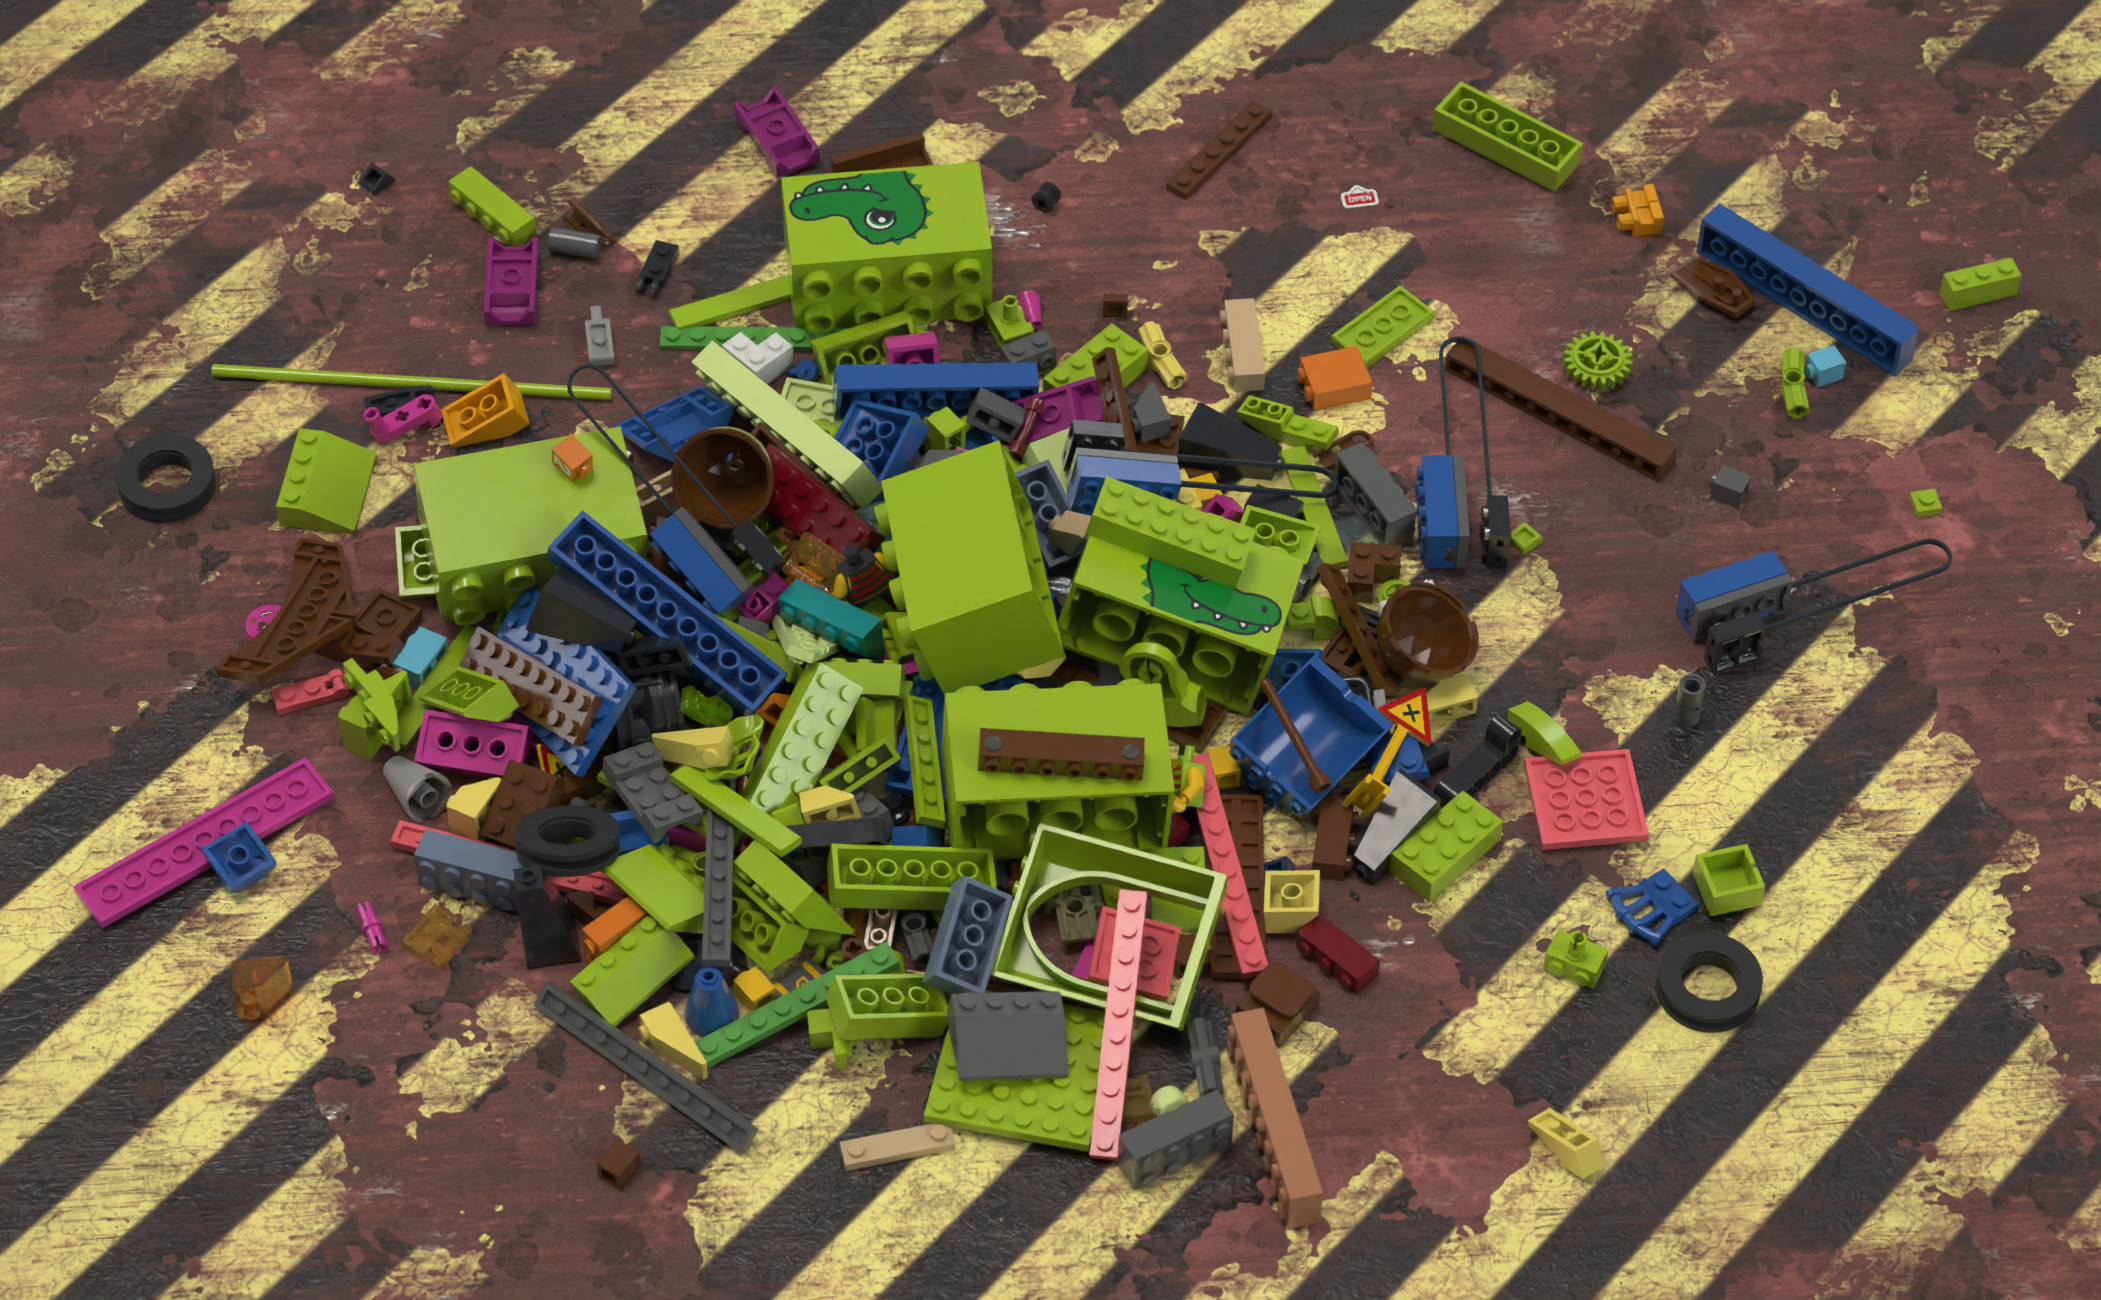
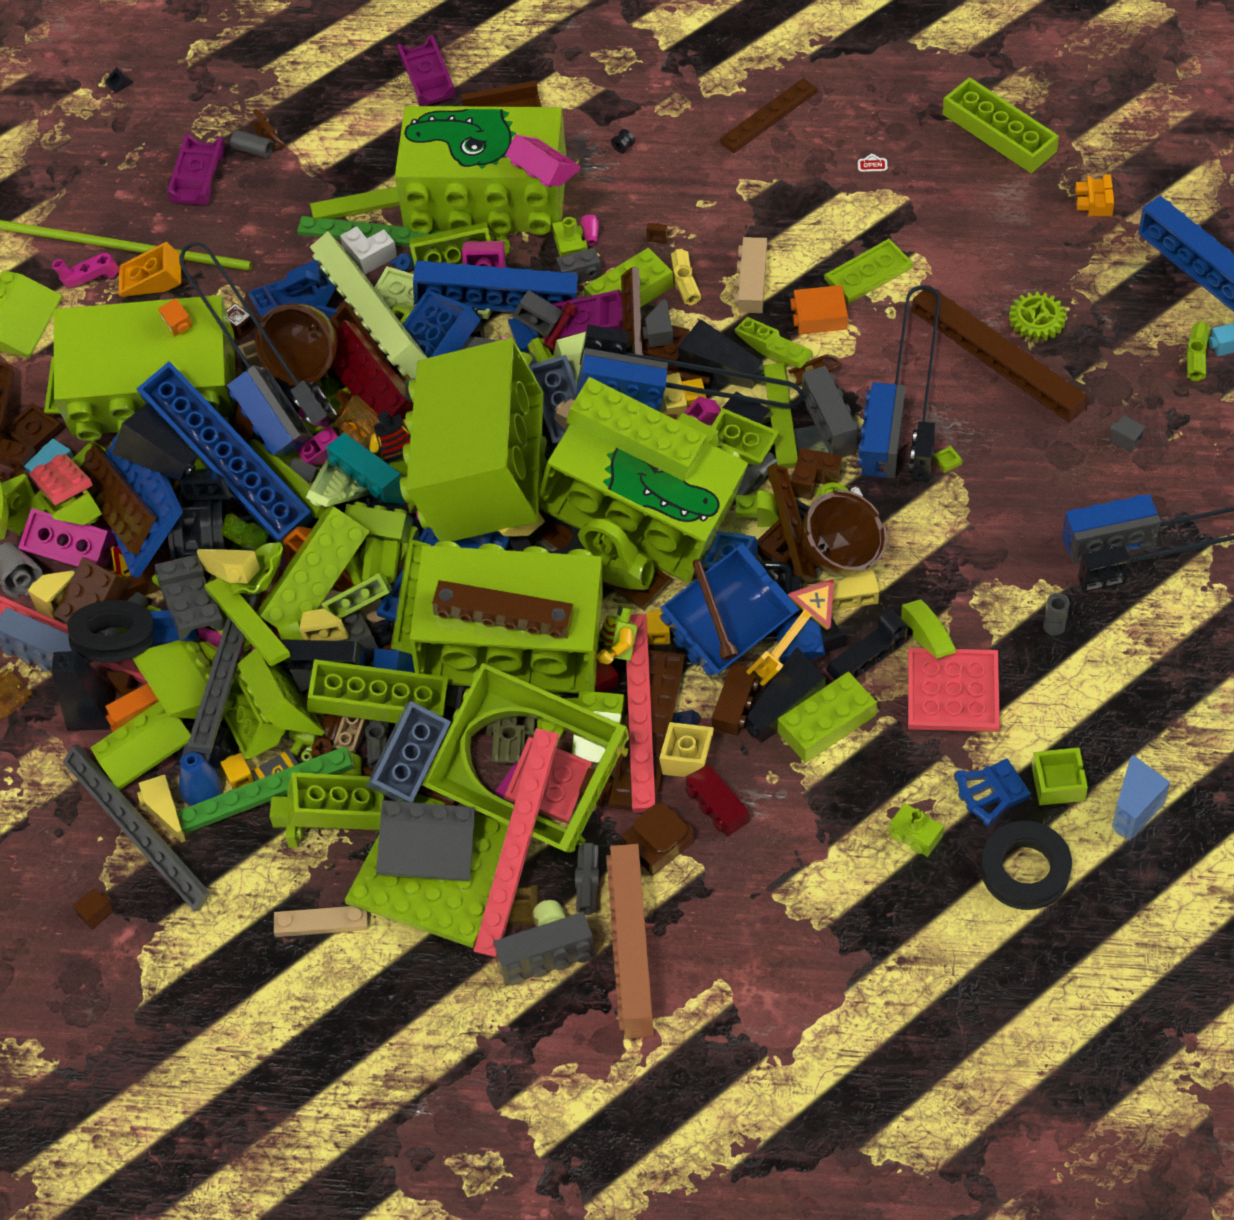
camera: 15 degrees right, 5 degrees up
black hinge [364,385,438,417] -> none
lime brick [448,166,537,247] -> none
light grey hinge [585,306,615,366] -> none
black hinge [635,240,679,298] -> none
lime brick [927,407,976,450] -> none
light yellow slope [1528,1108,1605,1179] -> none
reddish brown piece [1670,255,1756,318] -> none
none -> coral plate [28,454,93,505]
none -> blue panel [277,260,320,296]
none -> dark pink slope [505,134,581,187]
none -> medium blue slope [1112,755,1170,840]

